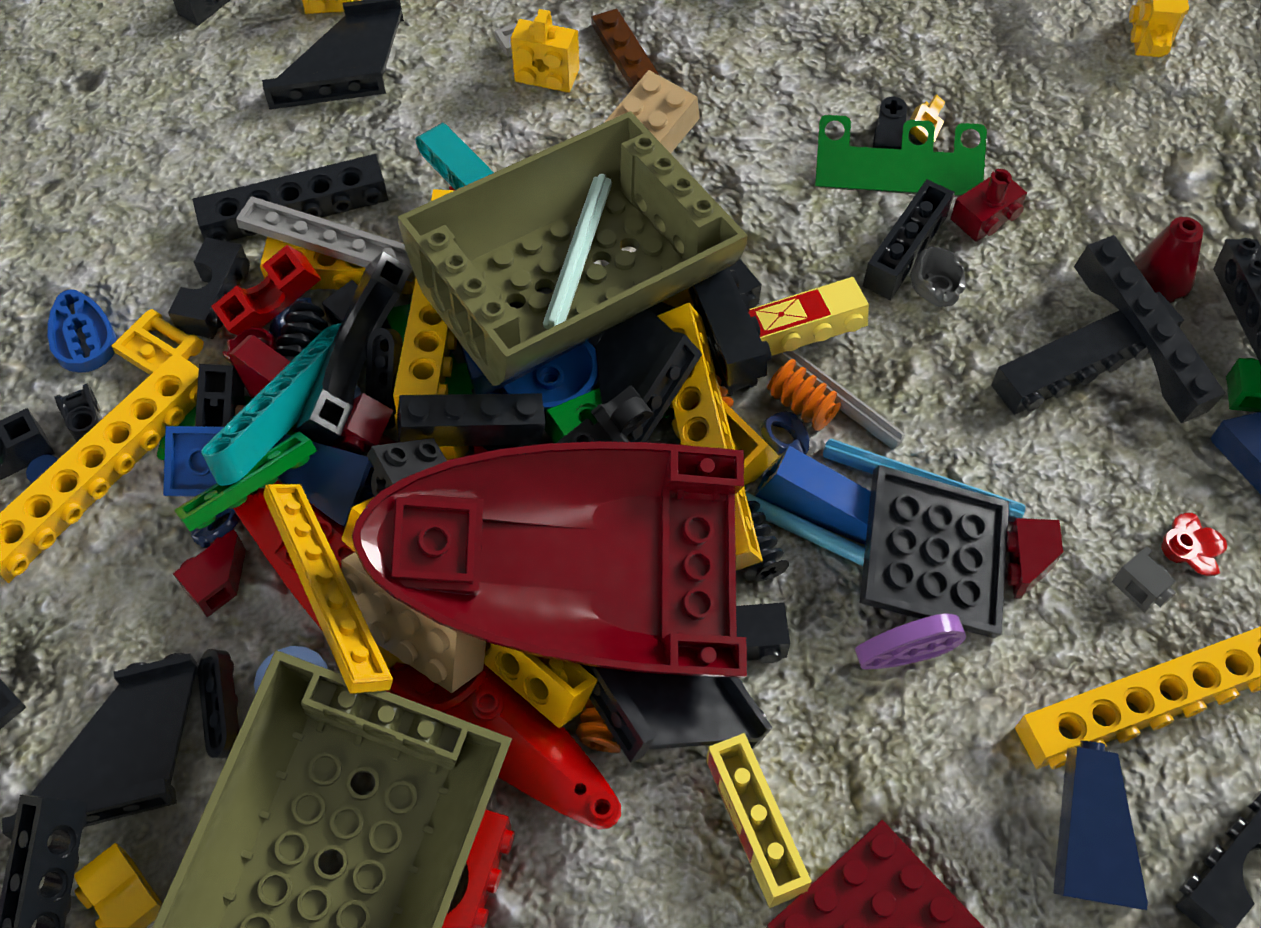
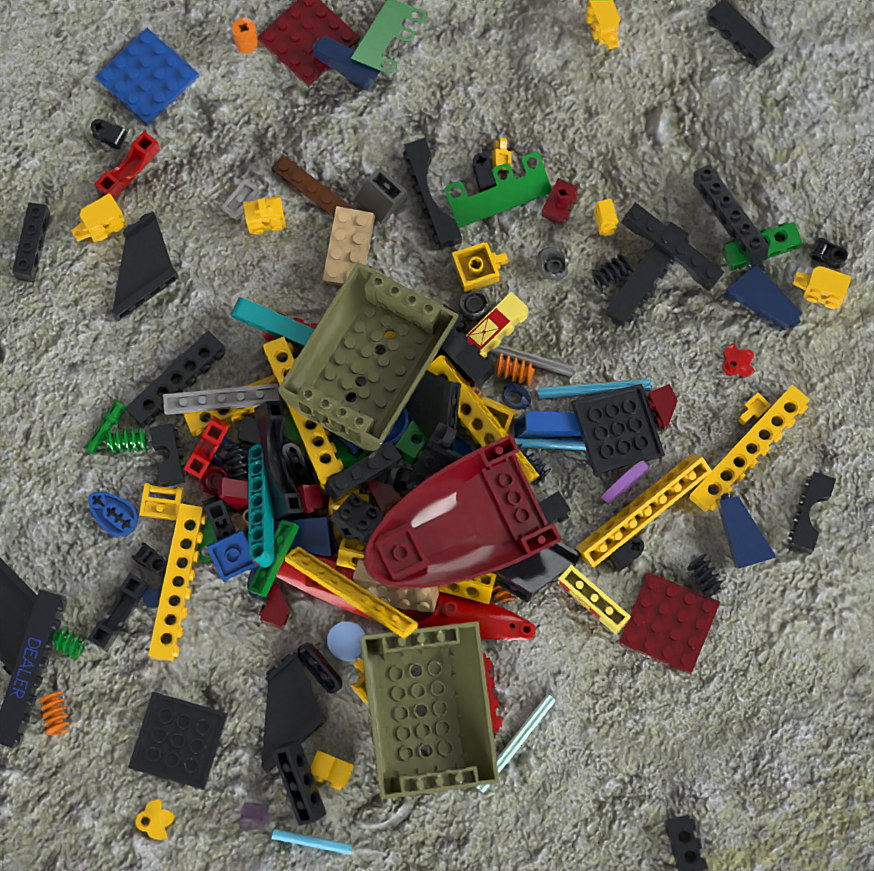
camera: 25 degrees left, 15 degrees up
light aqua axle [543,174,612,330] -> none
black brick [862,179,955,301] -> none
dark grey brick [1112,546,1176,613] -> none
dark red cone [1133,217,1204,303] -> none
none -> green pin [83,399,126,455]
none -> green piece [106,427,147,453]
none -> dark grey slope [355,167,407,224]
none -> black arch [402,138,462,250]
none -> yellow hinge [452,242,508,293]
none -> dark grey hair [458,289,490,321]
none -> yellow brick [575,453,712,568]
none -> black piece [592,254,634,292]
none -> yellow brick [593,199,619,236]
none -> black piece [608,538,645,572]
none -> black piece [687,554,727,598]
none -> yellow plate [738,392,772,426]

